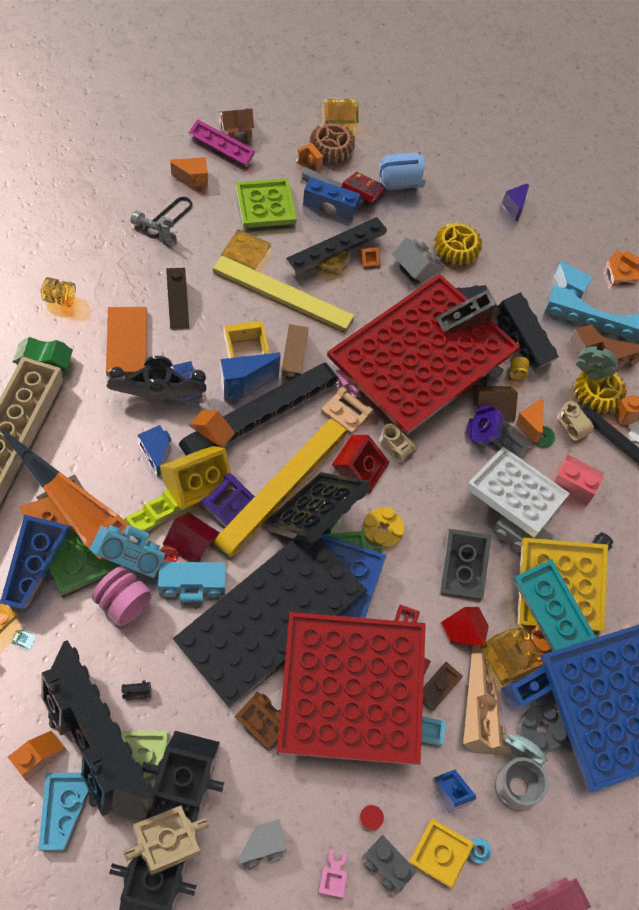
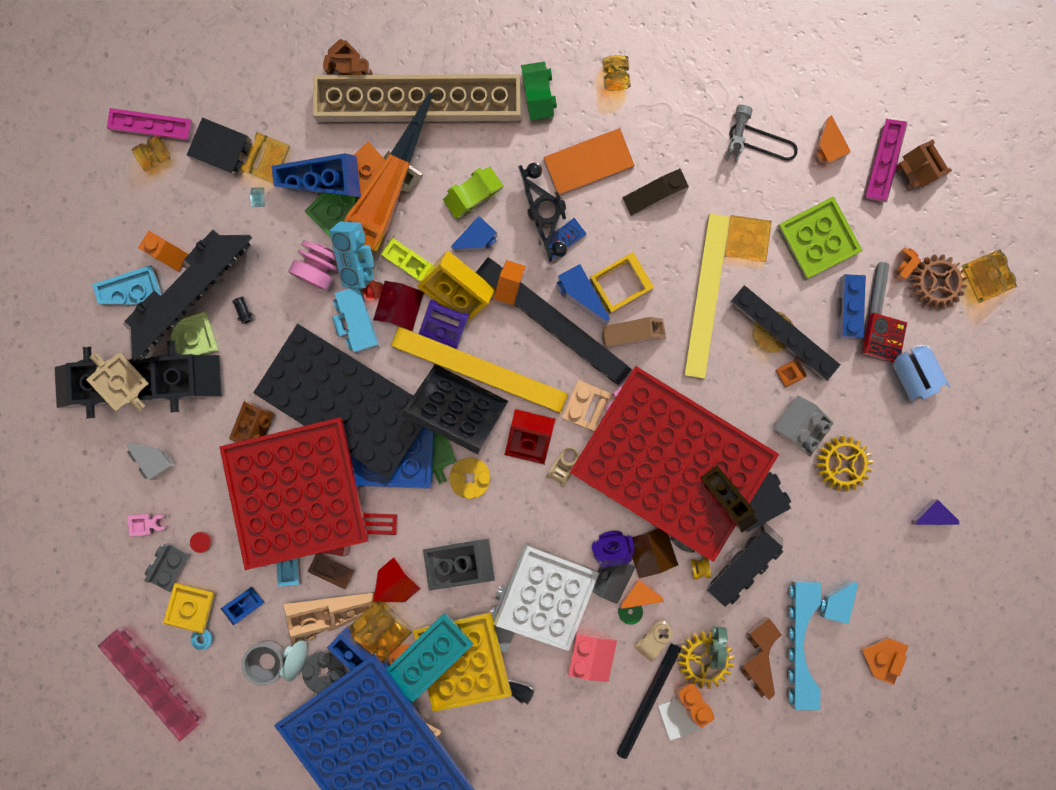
camera: 85 degrees right, 25 degrees up
none -> lime brick [443,166,504,219]

